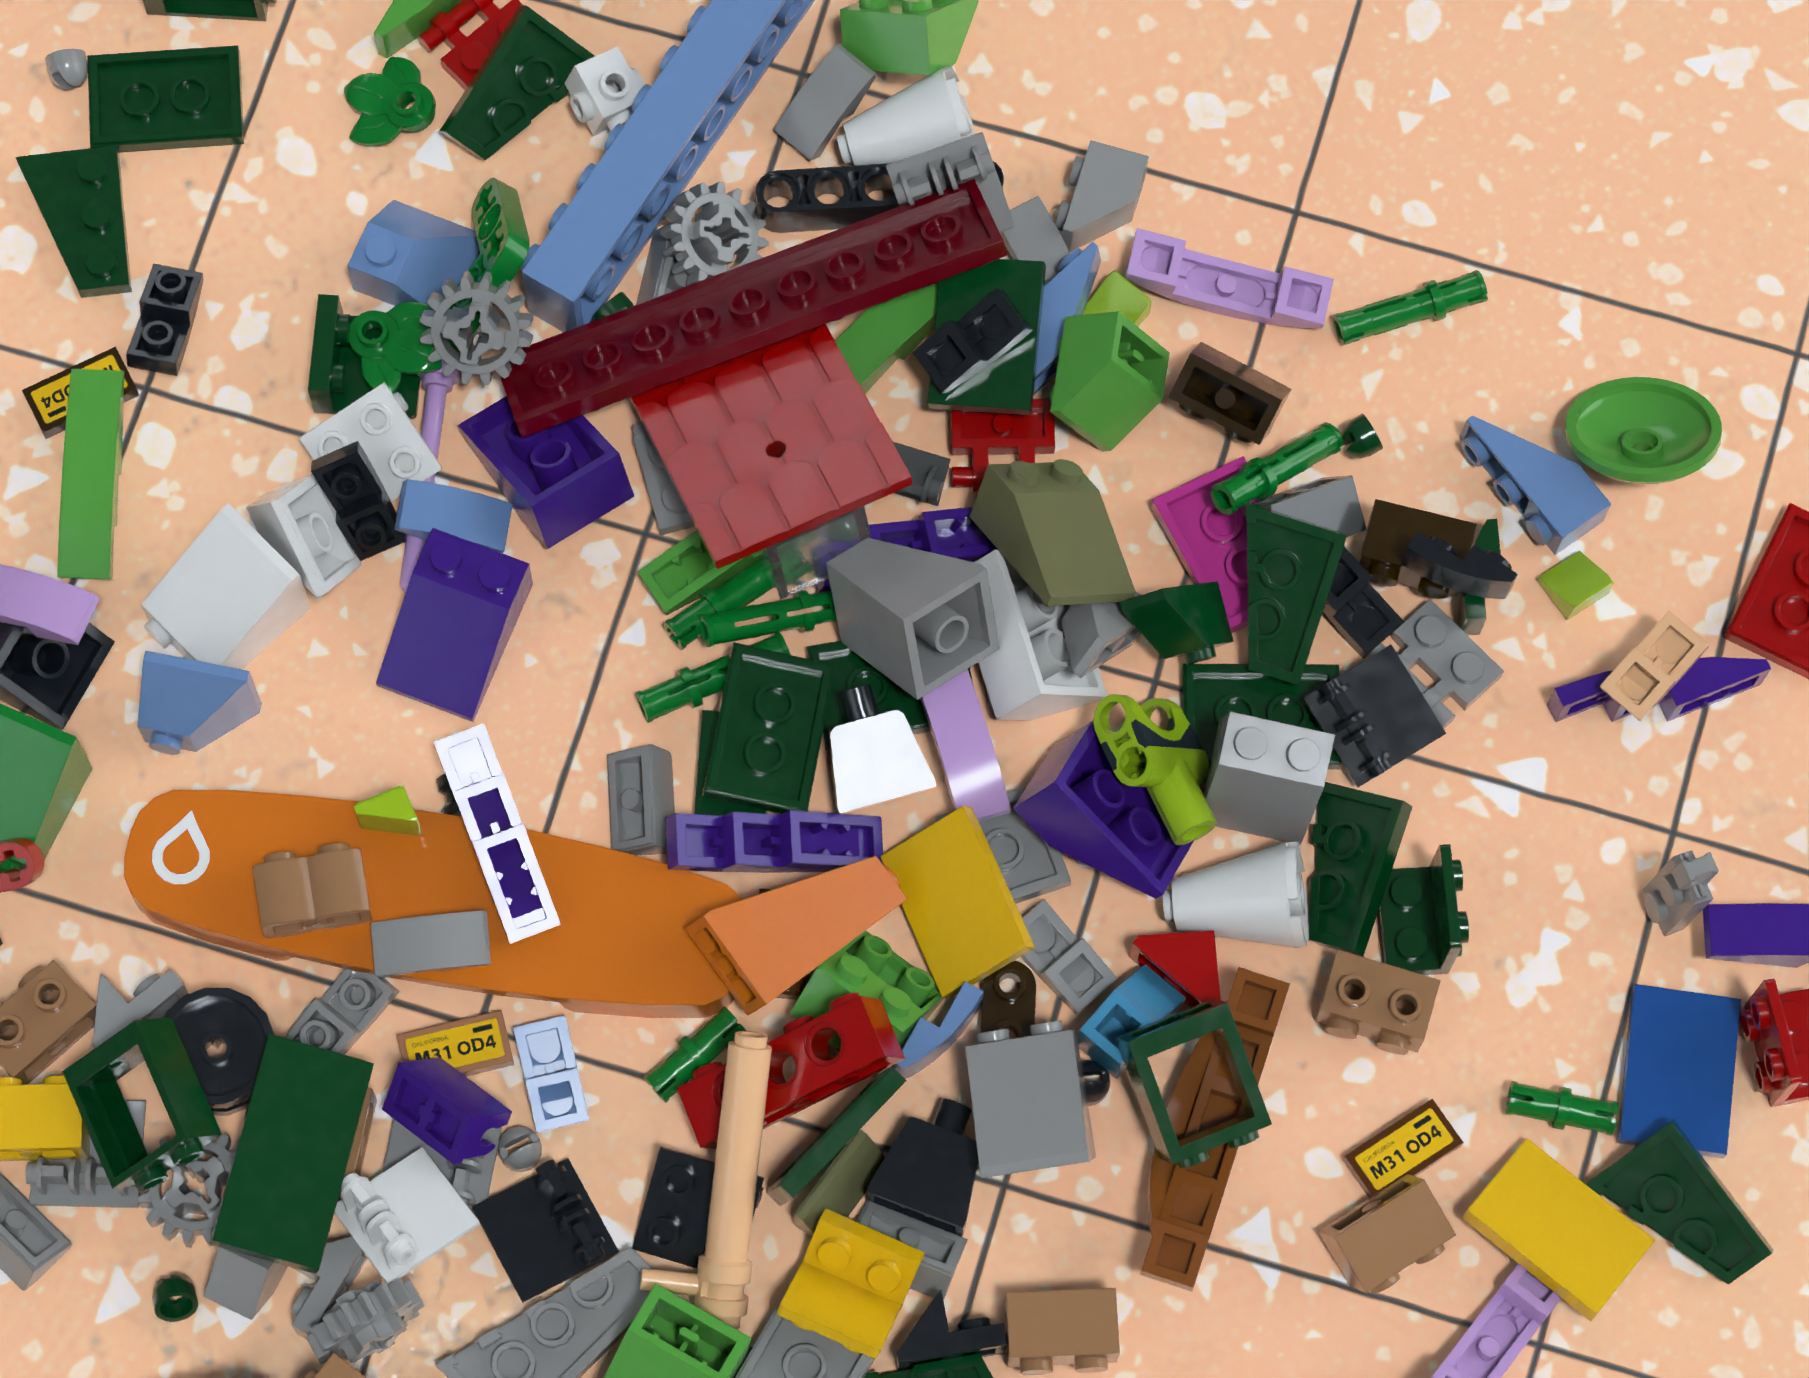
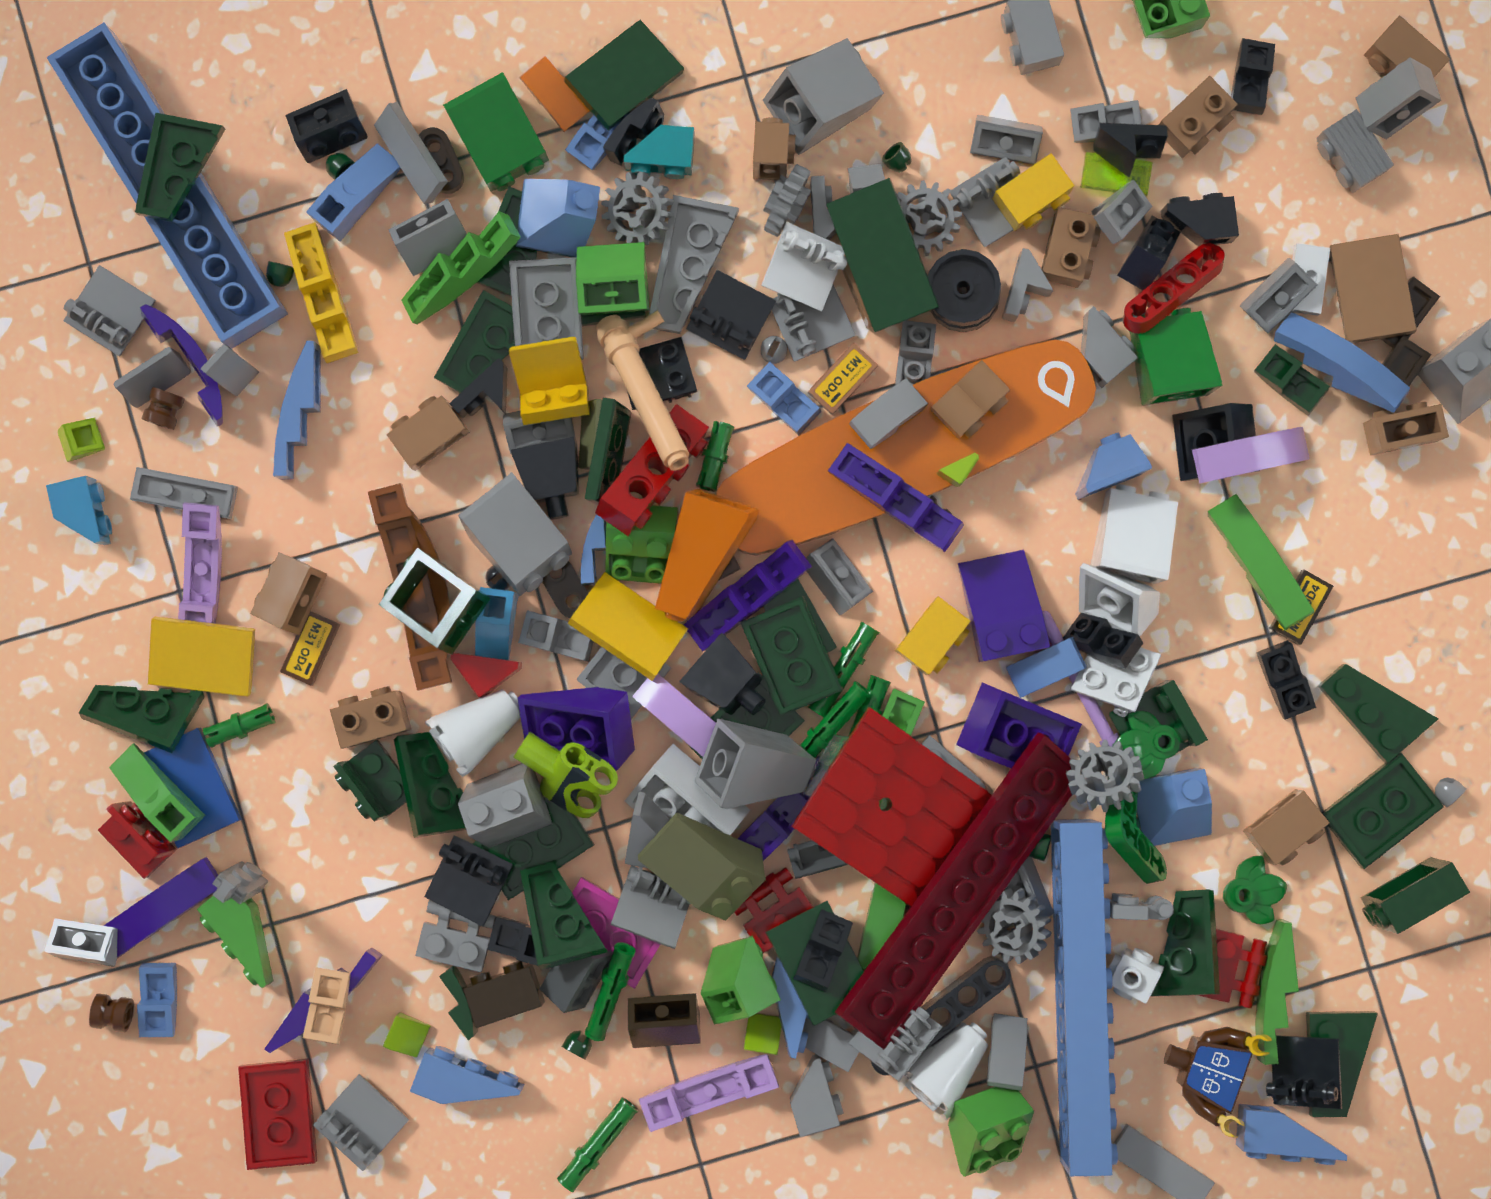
camera: 155 degrees right, 15 degrees up
dark green window [62,1017,222,1191] -> none
dark purple hinge [382,1057,512,1165] -> none
dark green slope [1120,581,1234,665] -> none
black slope [1401,531,1518,599] -> none
bright green dish [1565,377,1722,484] -> none
none -> bright green slope [109,743,206,842]
none -> bright green slope [197,896,274,988]
none -> light grey hinge [313,1074,409,1171]
none -> light grey hinge [610,865,691,949]
none -> yellow brick [894,596,970,675]
none -> light grey slope [1081,306,1138,389]
none -> light grey plate [1109,893,1174,920]
none -> medium nougat brick [1243,789,1329,865]

